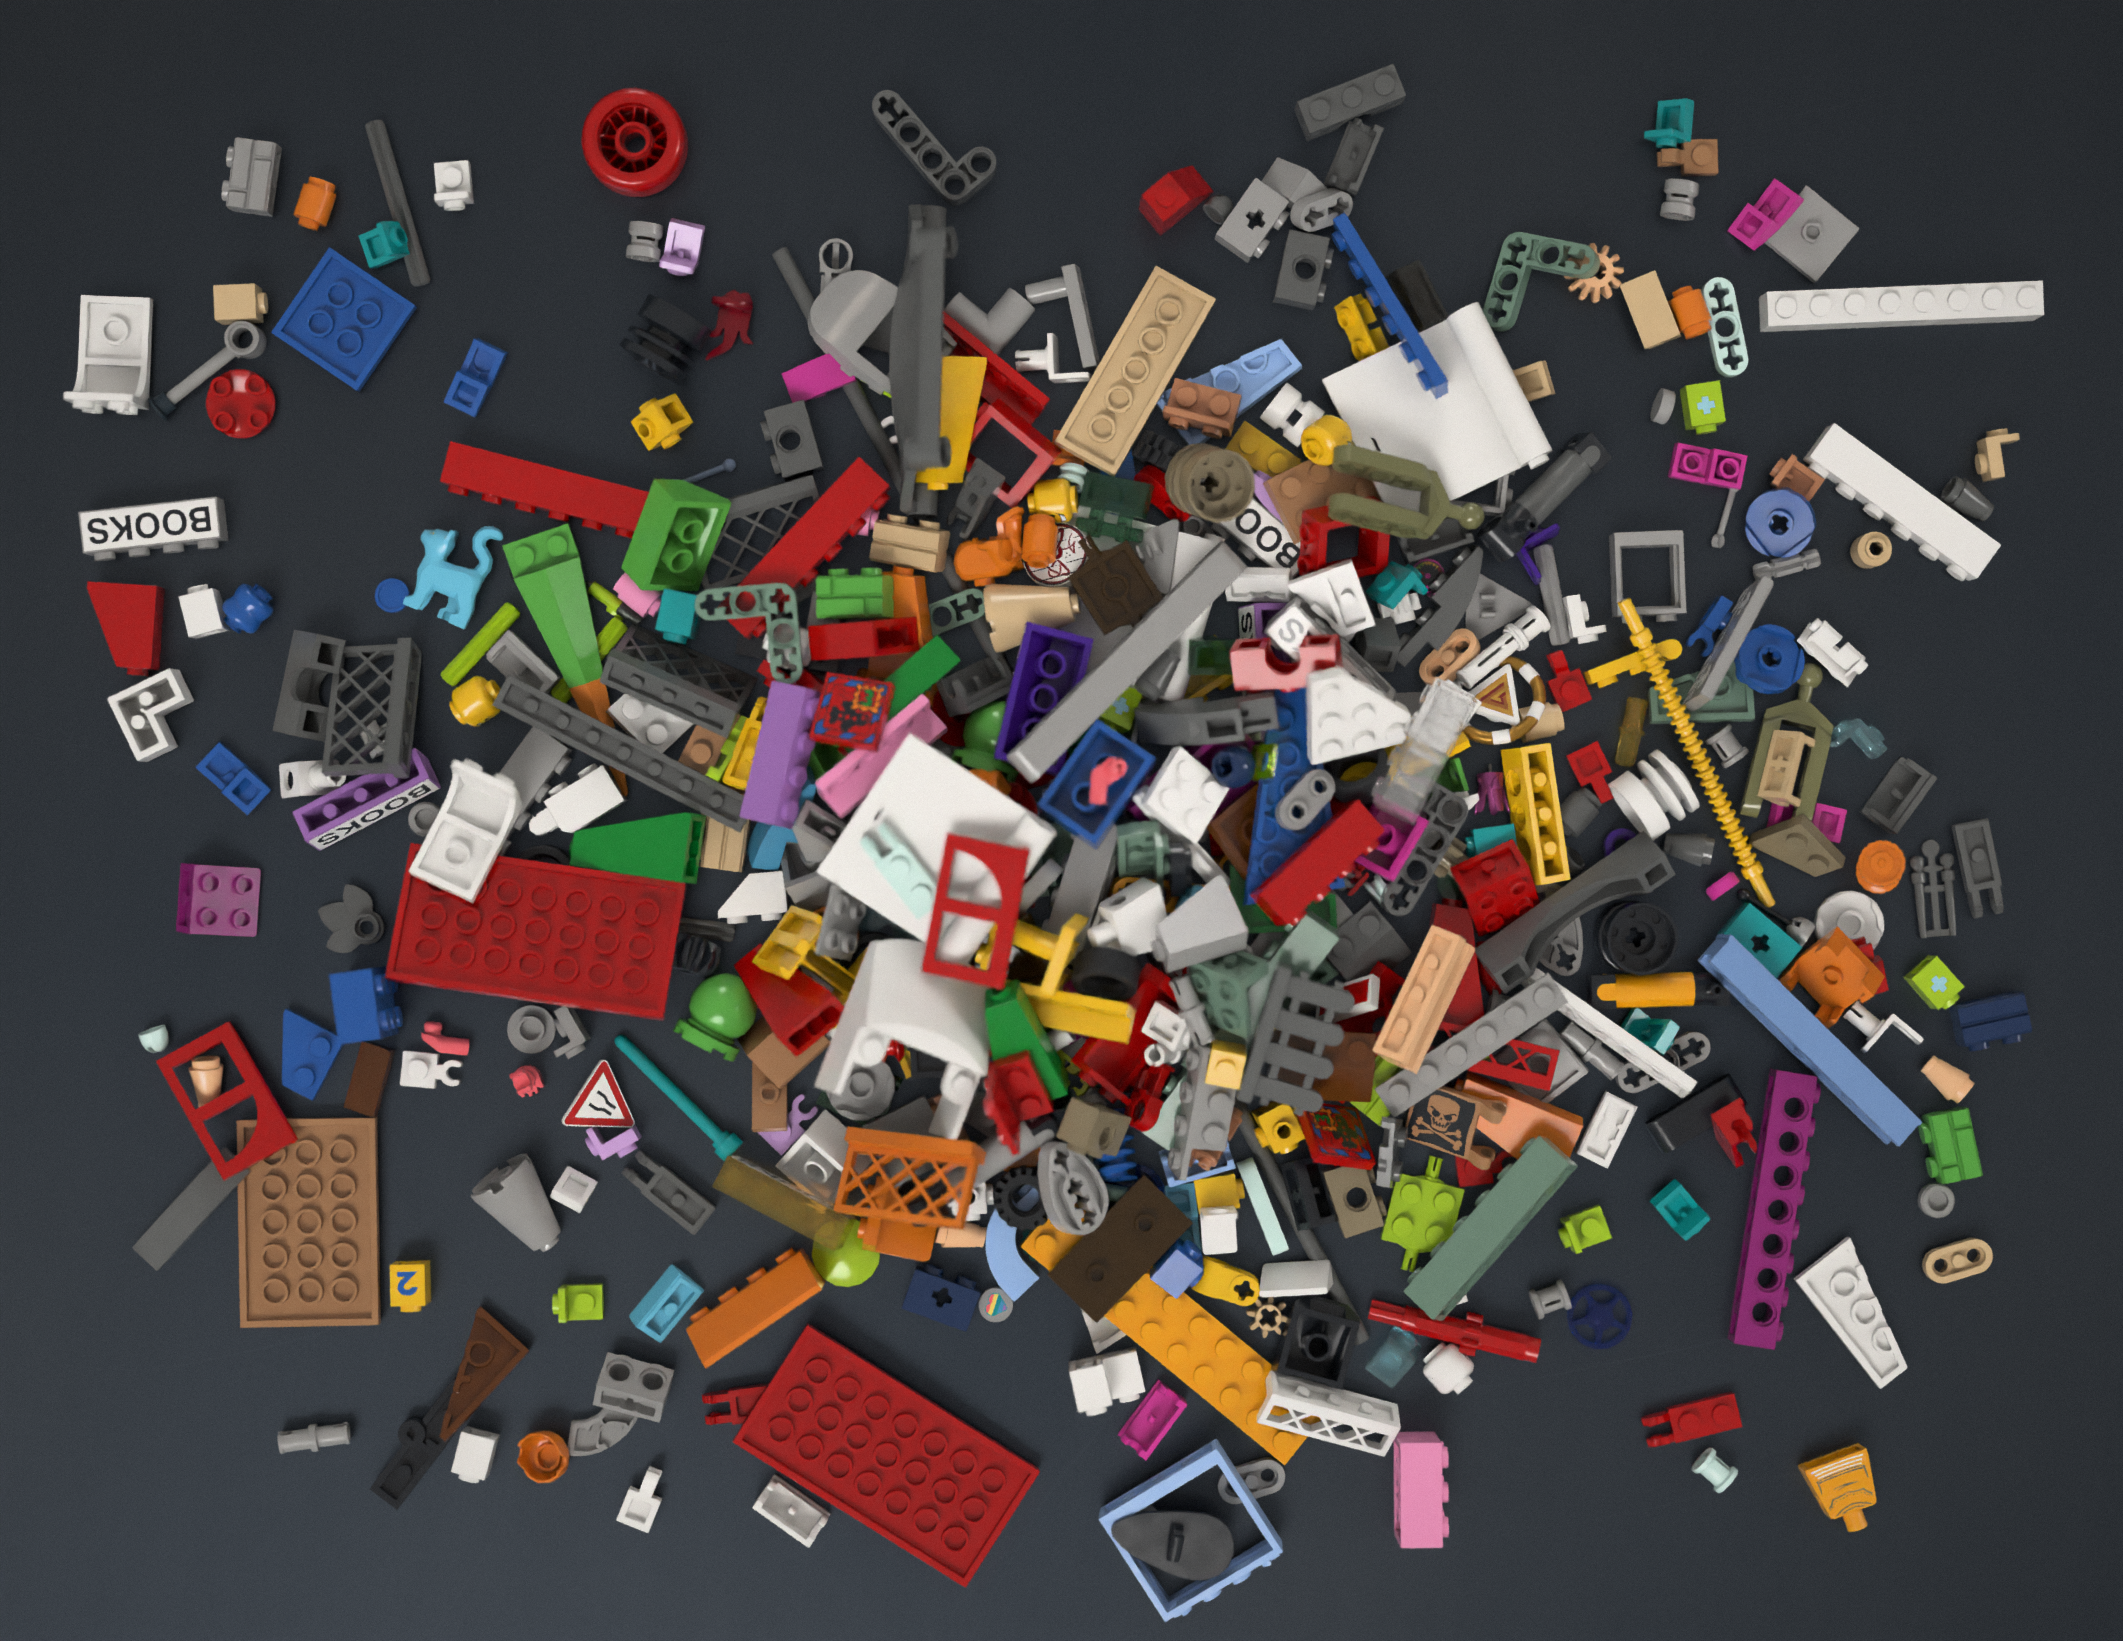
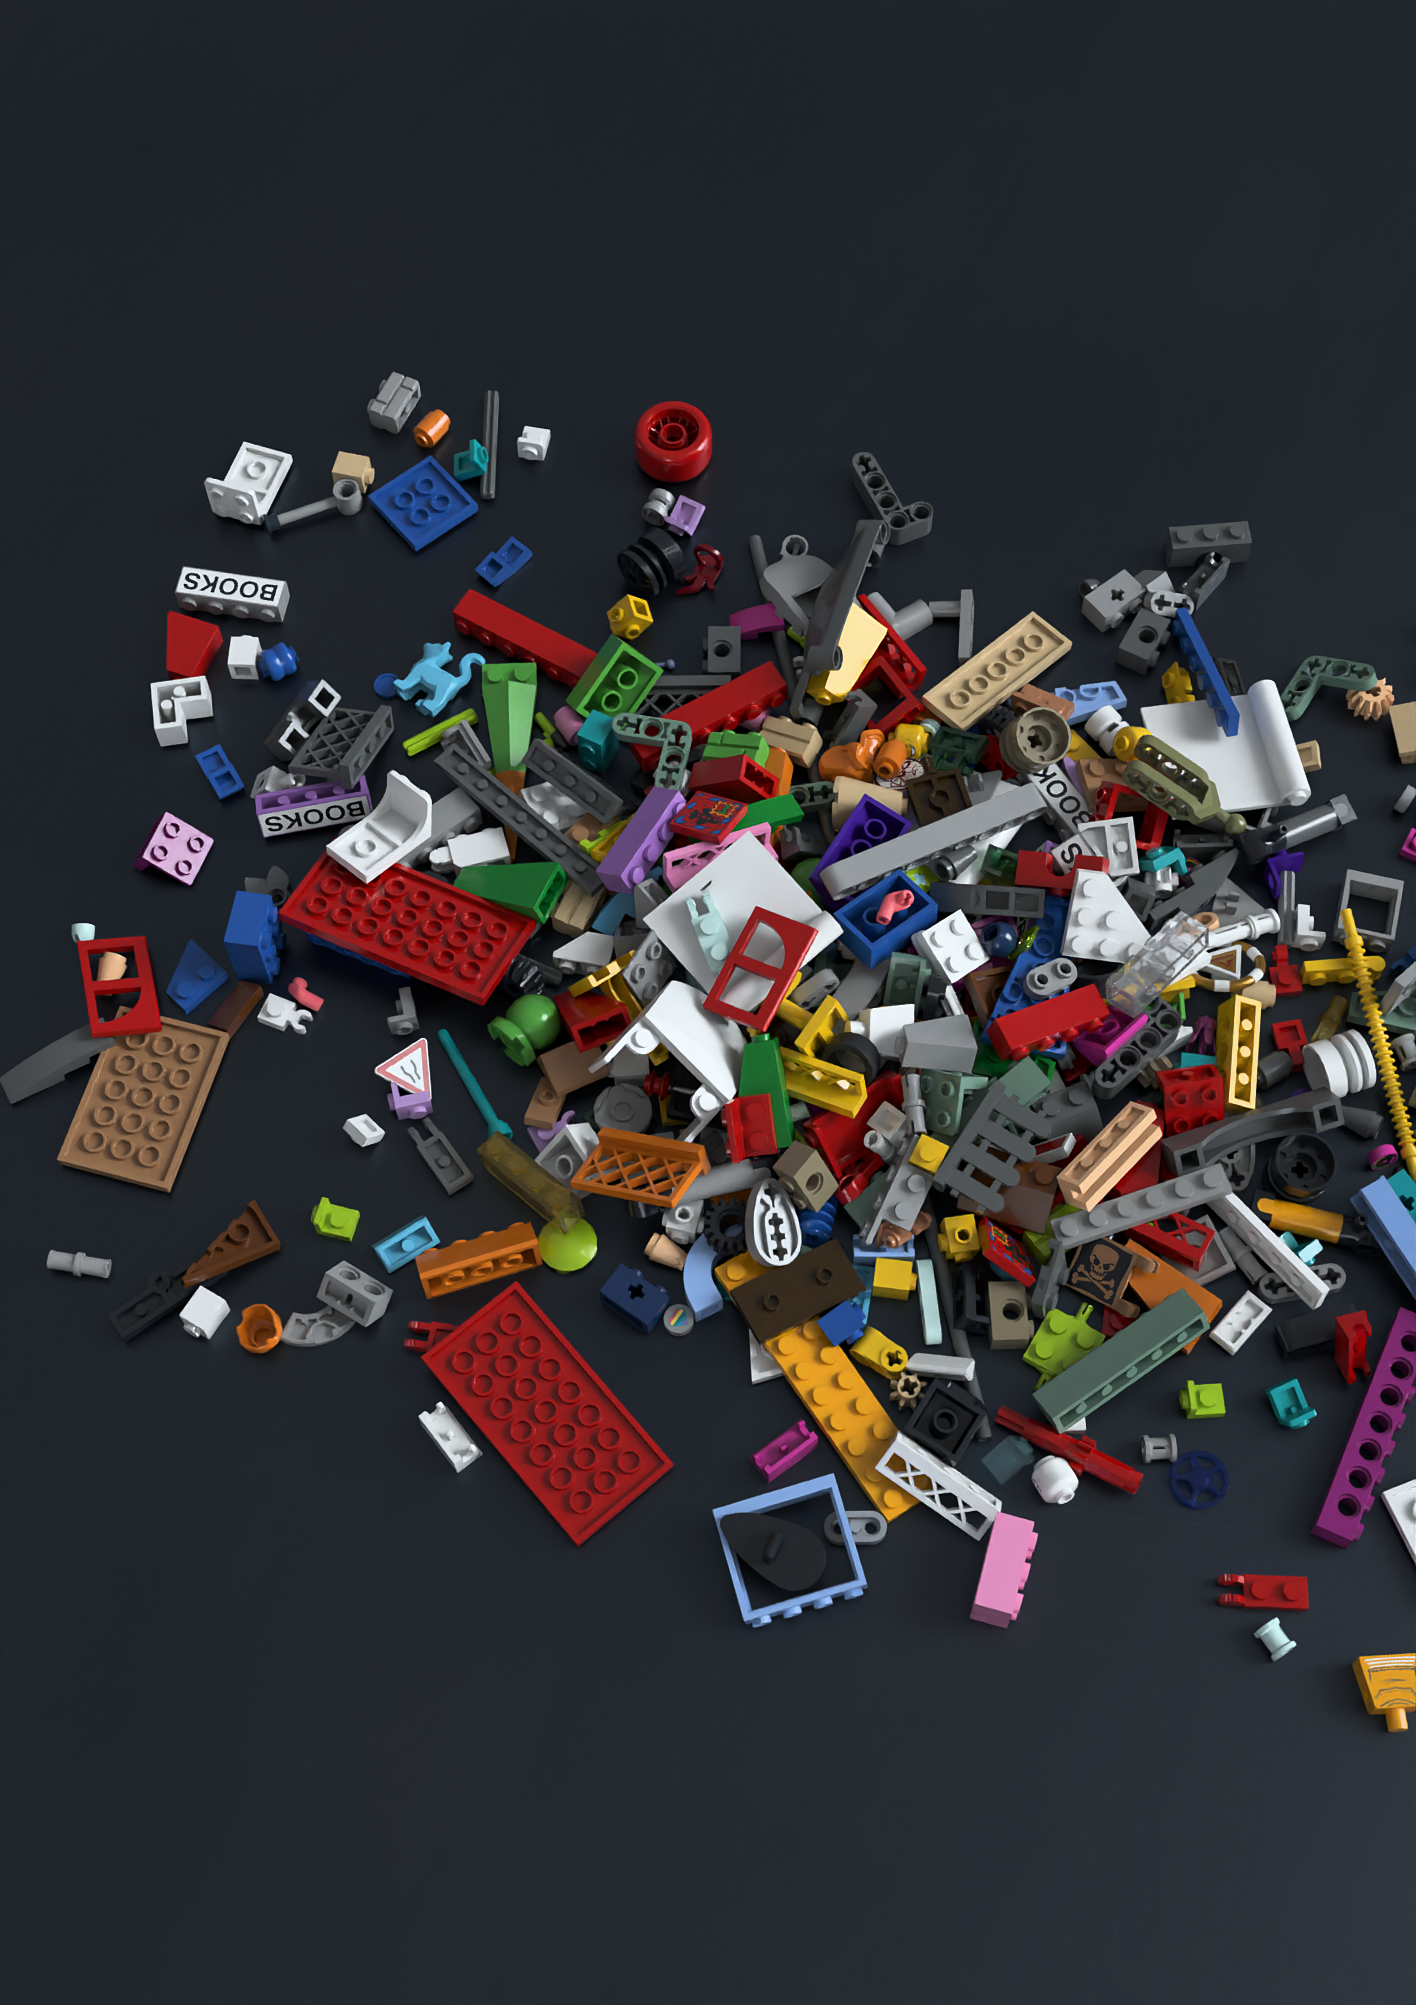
camera: 20 degrees right, 25 degrees down
red dish [206,369,275,438] -> none
yellow brick [390,1260,431,1312] -> none
yellow head [449,675,501,727] -> none
light grey cone [470,1153,561,1252] -> none
light grey piece [507,1005,556,1054] -> none
coral piece [509,1065,545,1098] -> none
white plate [616,1466,663,1533] -> none
orange bracket [857,1176,937,1262] -> none
white bracket [1015,333,1093,383] -> none
white brick [1069,1347,1146,1416] -> none
red slope [1139,165,1214,236] -> none
white bracket [1200,1205,1238,1255] -> none
white plate [1225,567,1296,603] -> none

